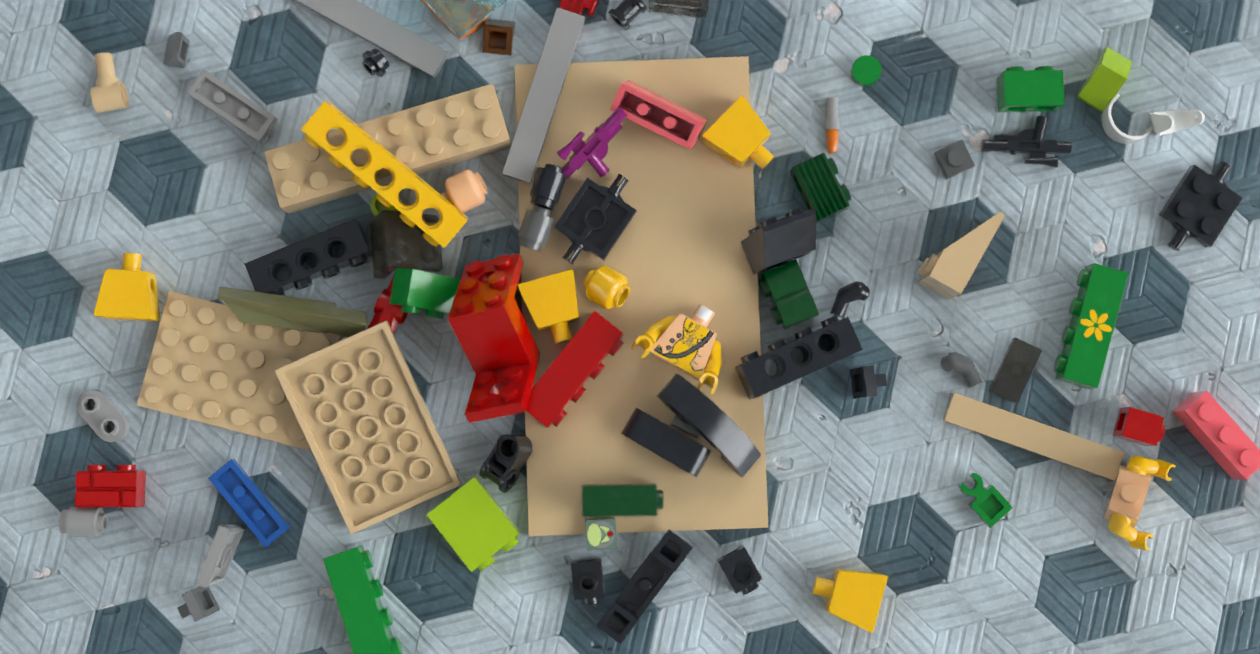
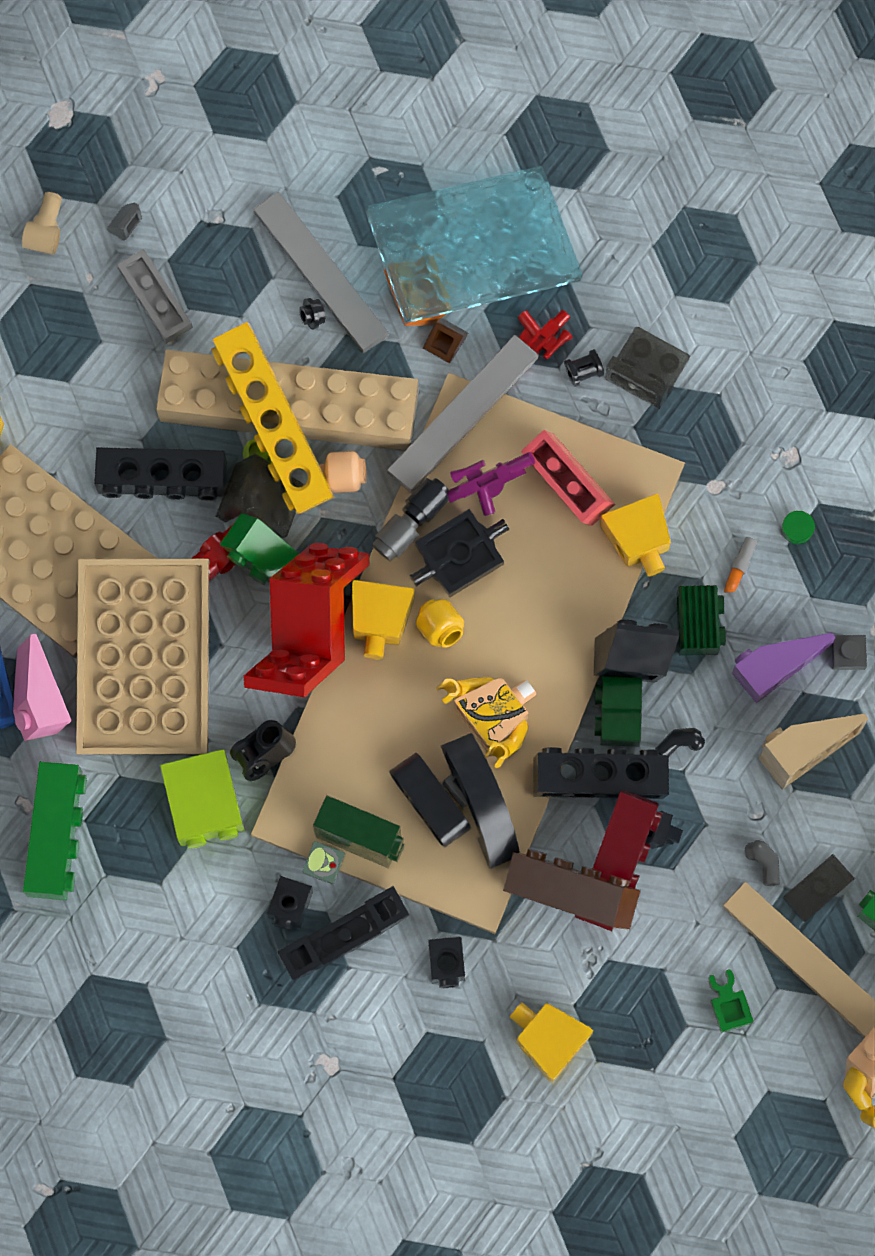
camera: 25 degrees right, 10 degrees down
olive wedge [217,286,367,338] -> none
red brick [526,311,624,428] -> none
none -> bright pink slope [13,634,72,741]
none -> reddish brown brick [503,849,640,929]
none -> dark red brick [575,790,663,931]
none -> medium lavender slope [732,633,836,703]

